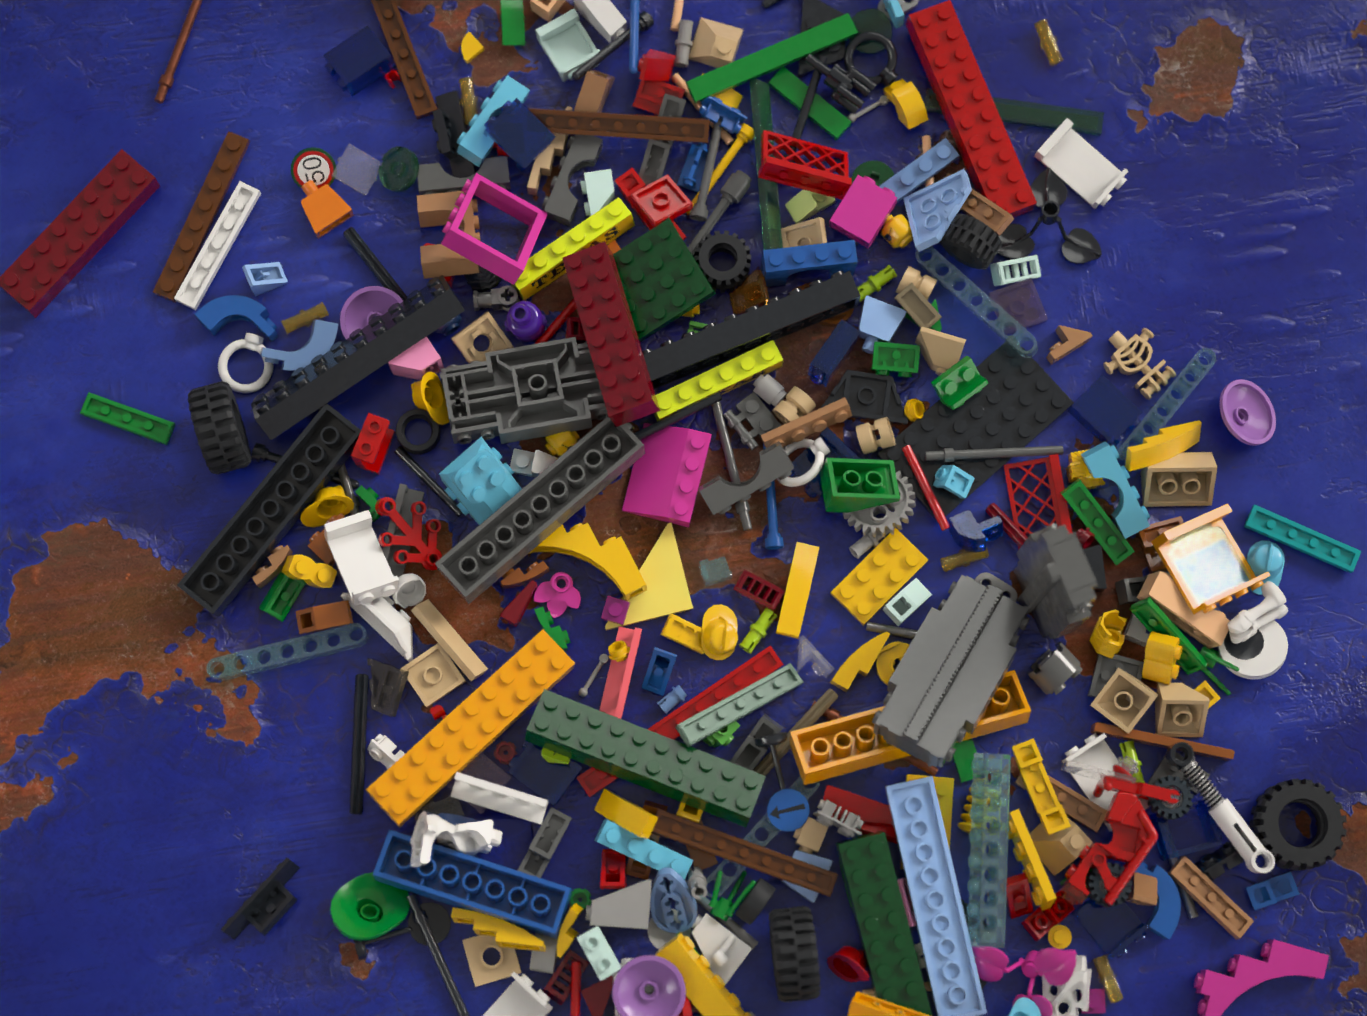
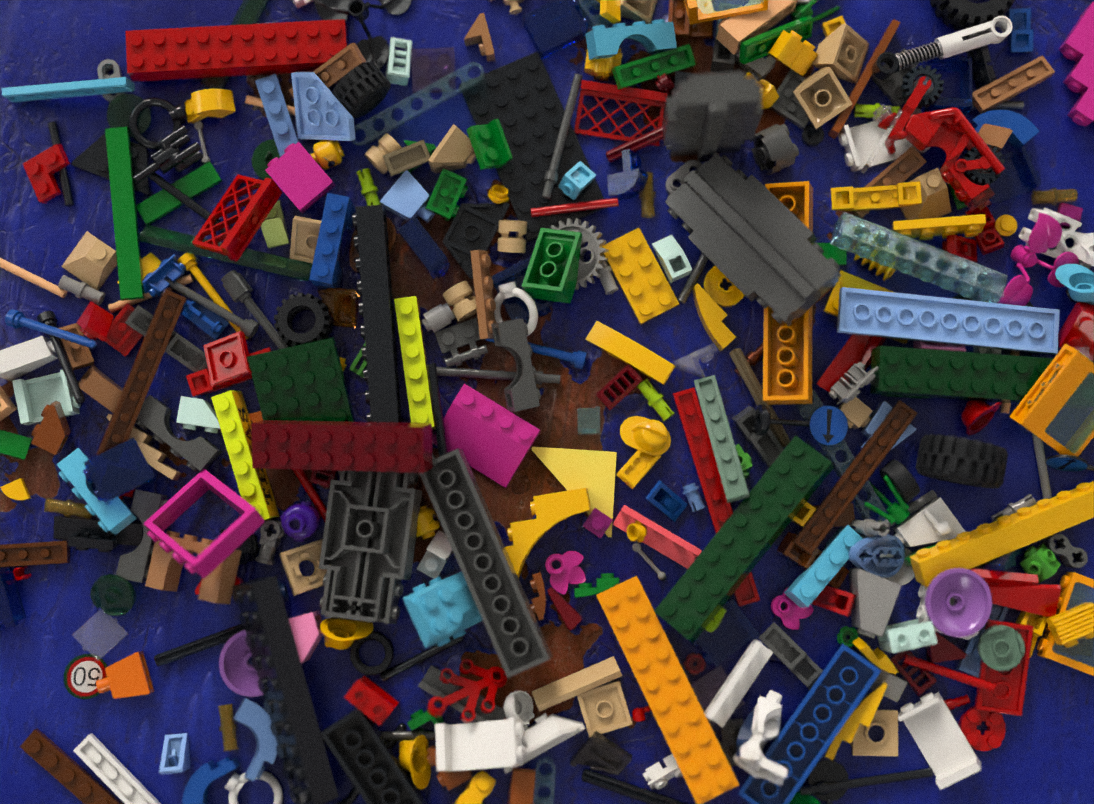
camera: 65 degrees left, 5 degrees up
yellow slope [594,788,658,839] -> none
none -> dark orange slope [31,401,71,455]
none -> medium nougat plate [59,323,94,370]
none -> dark pink plate [771,587,814,630]
none -> black tile [801,124,824,147]

